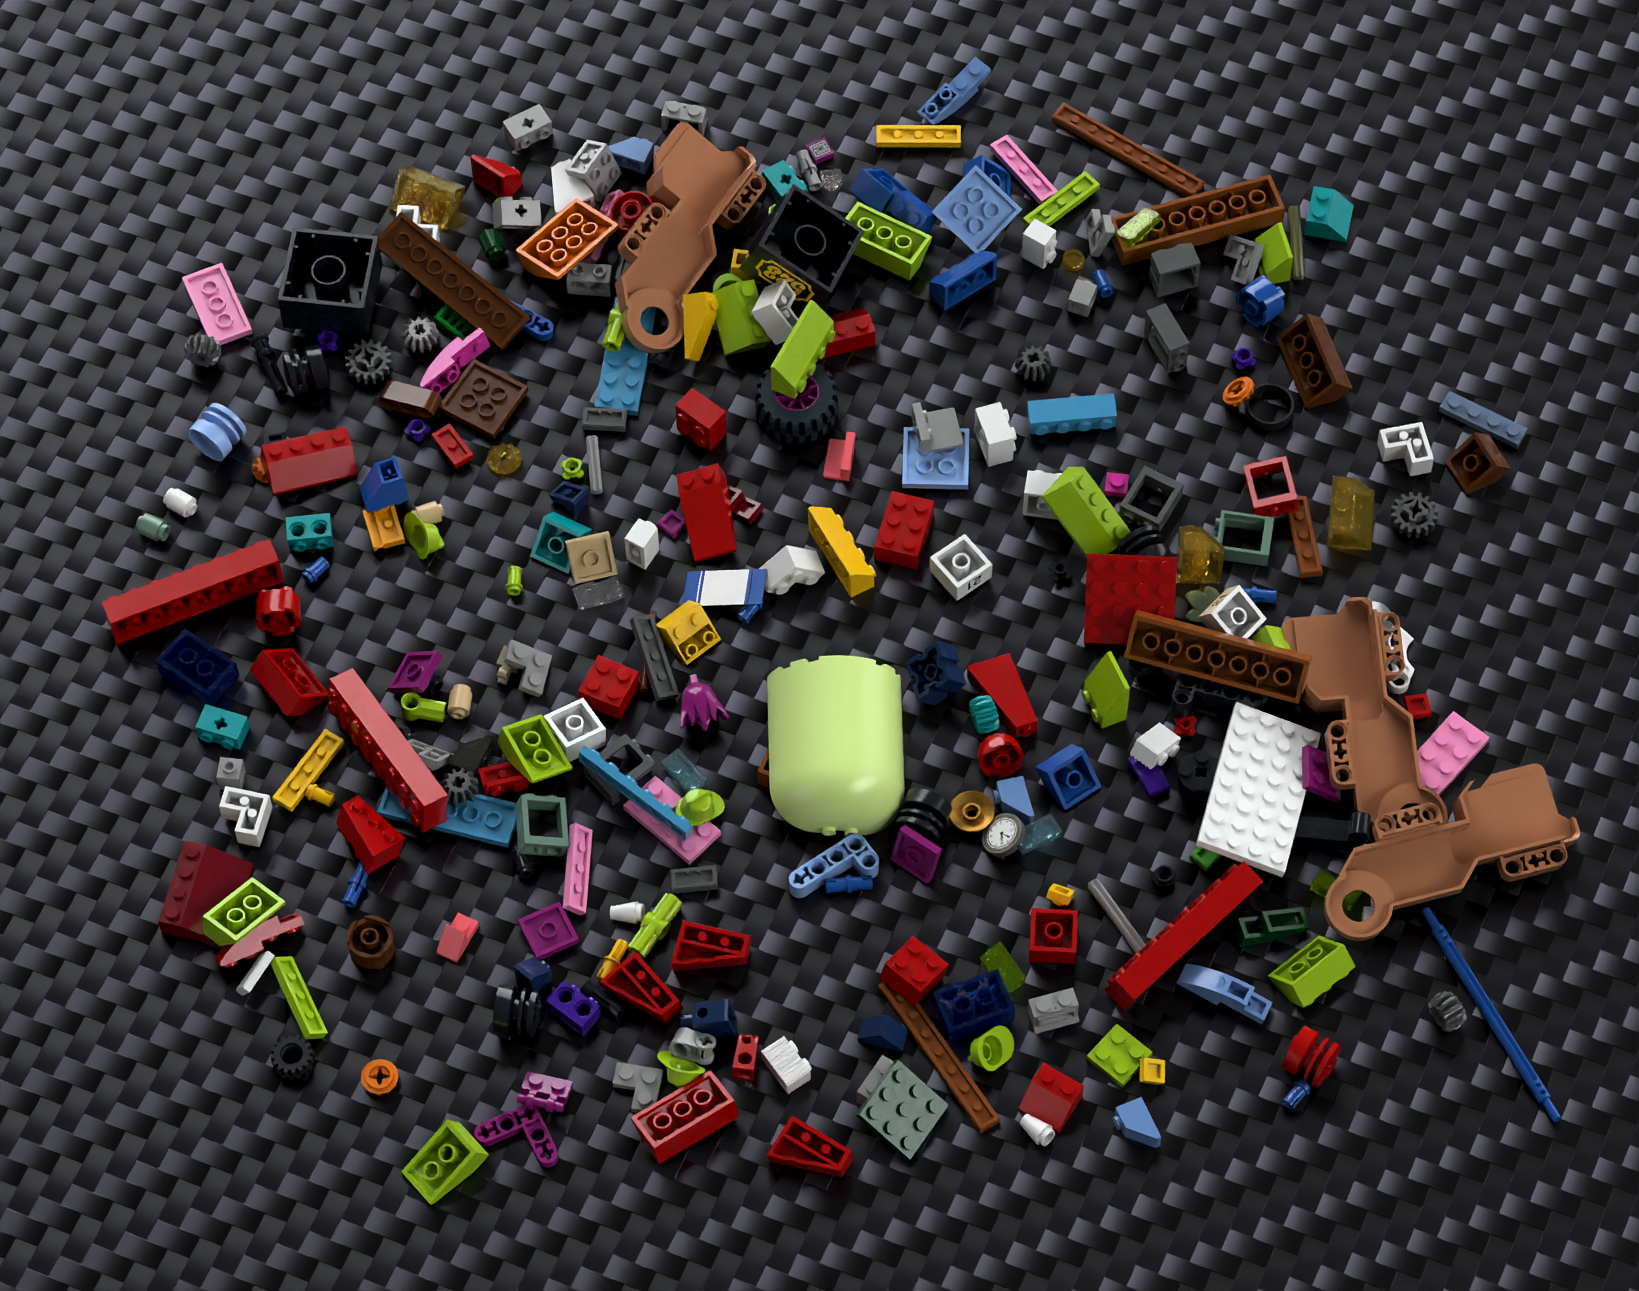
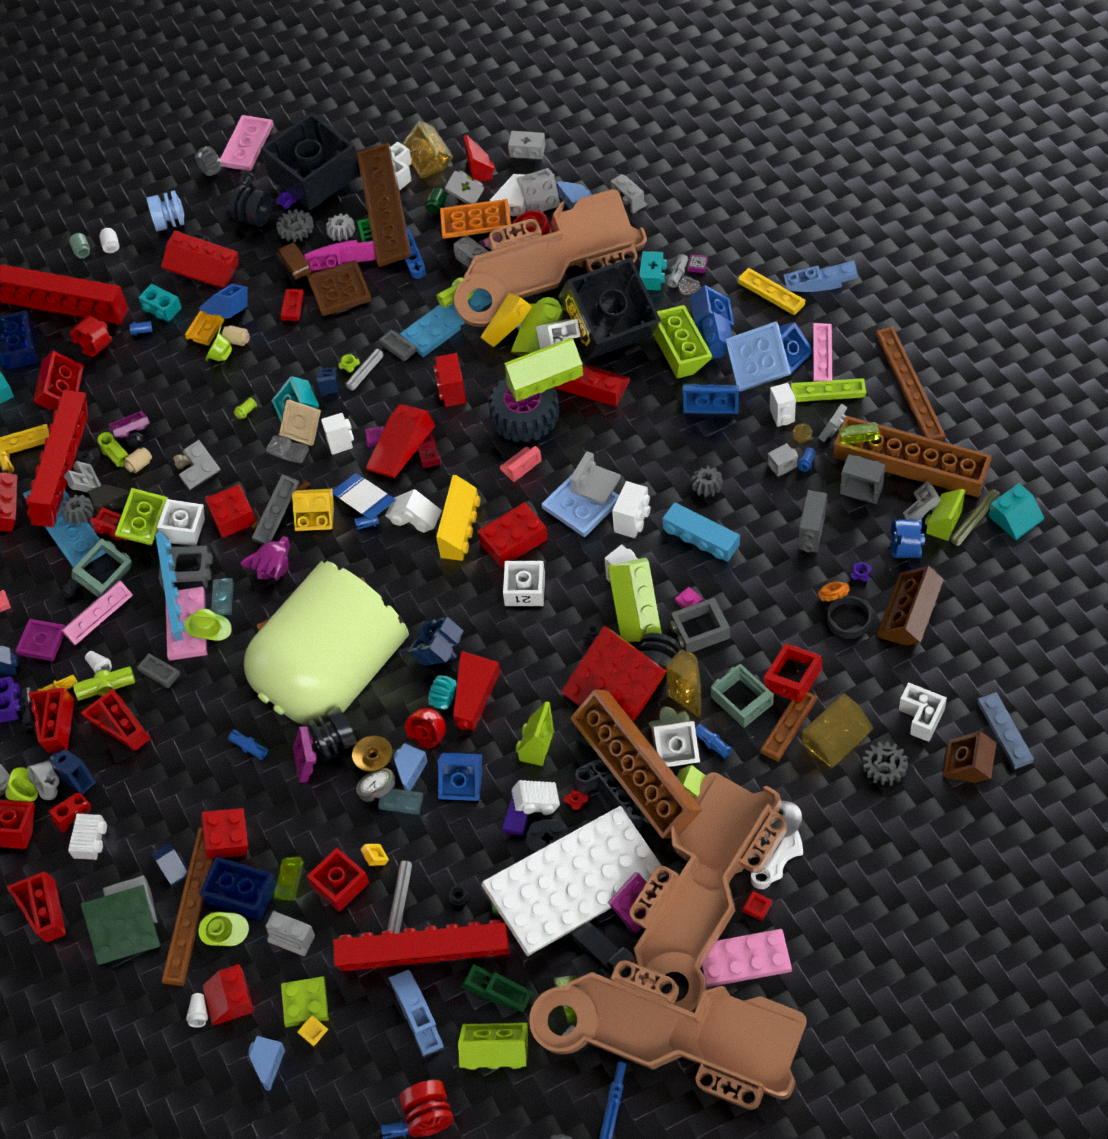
camera: 45 degrees right, 5 degrees down
dark purple plate [404,419,431,442] -> none
clear yellow gear [487,442,522,474] -> none
light blue beam [789,834,879,898] -> none

